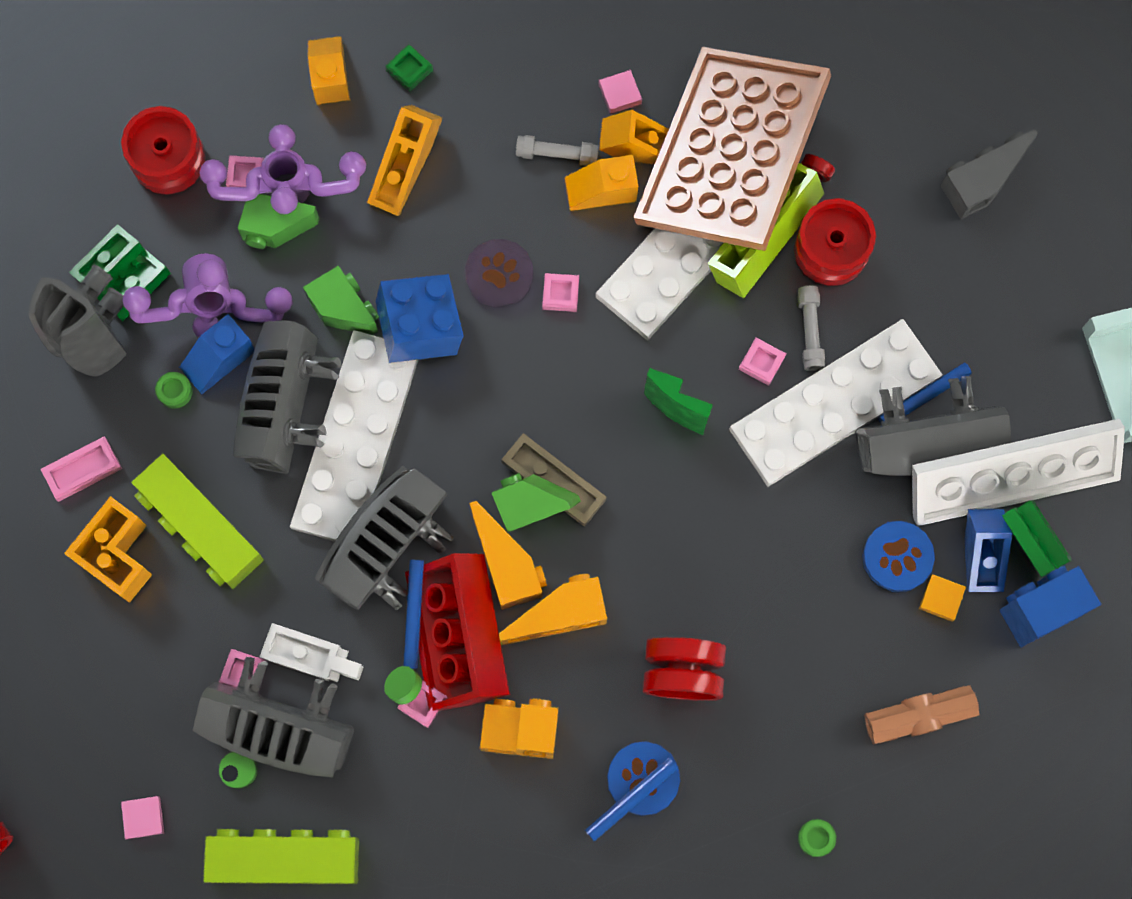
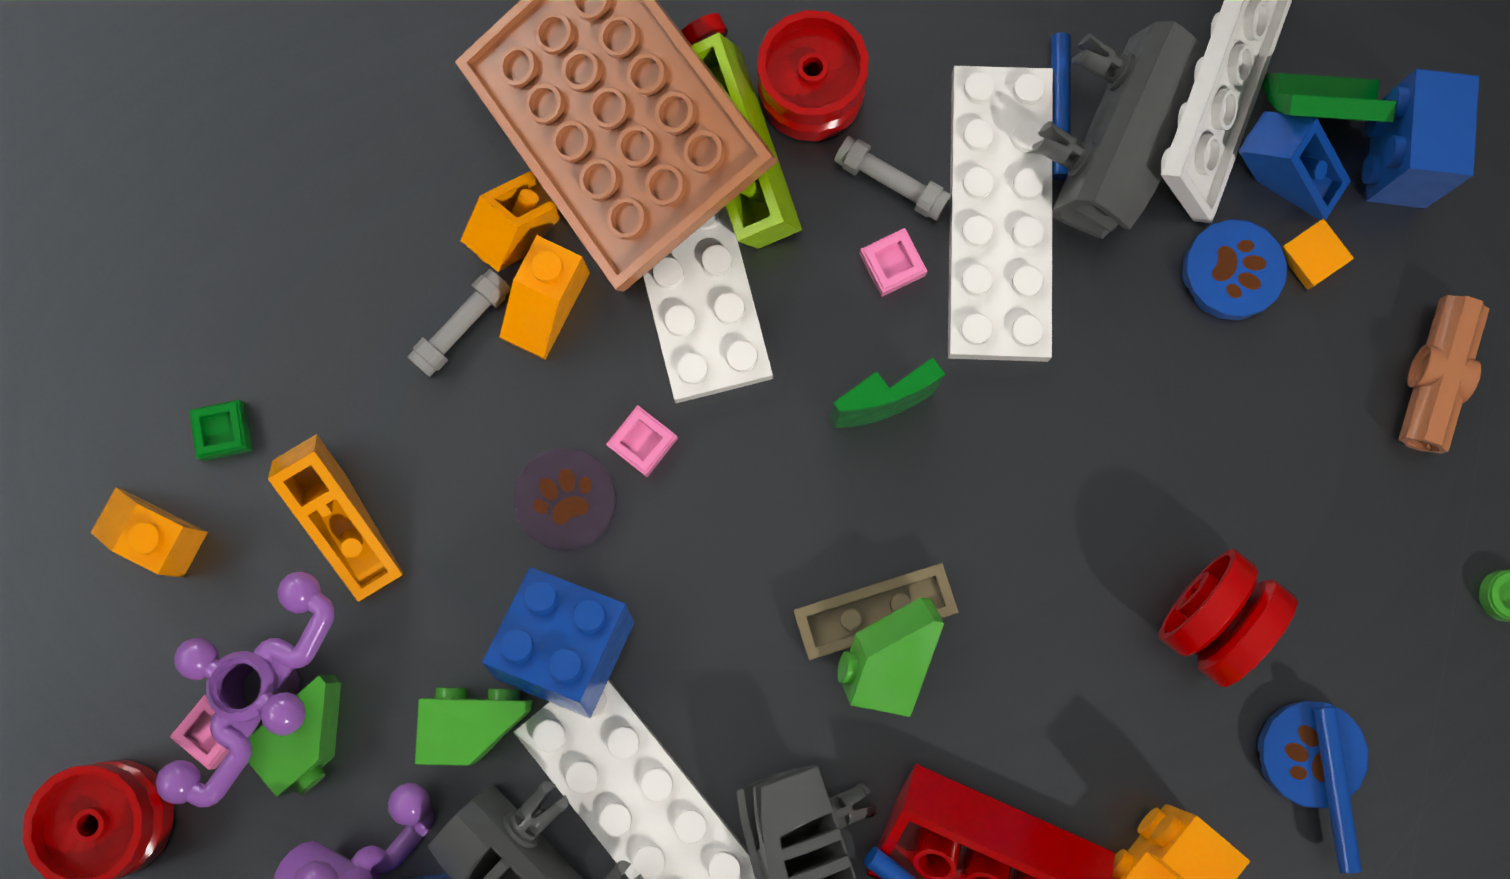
camera: 50 degrees left, 5 degrees up
light orange slope [470,501,547,610] -> none
light orange slope [499,574,607,646] -> none
bright pink tile [599,70,642,114] -> none

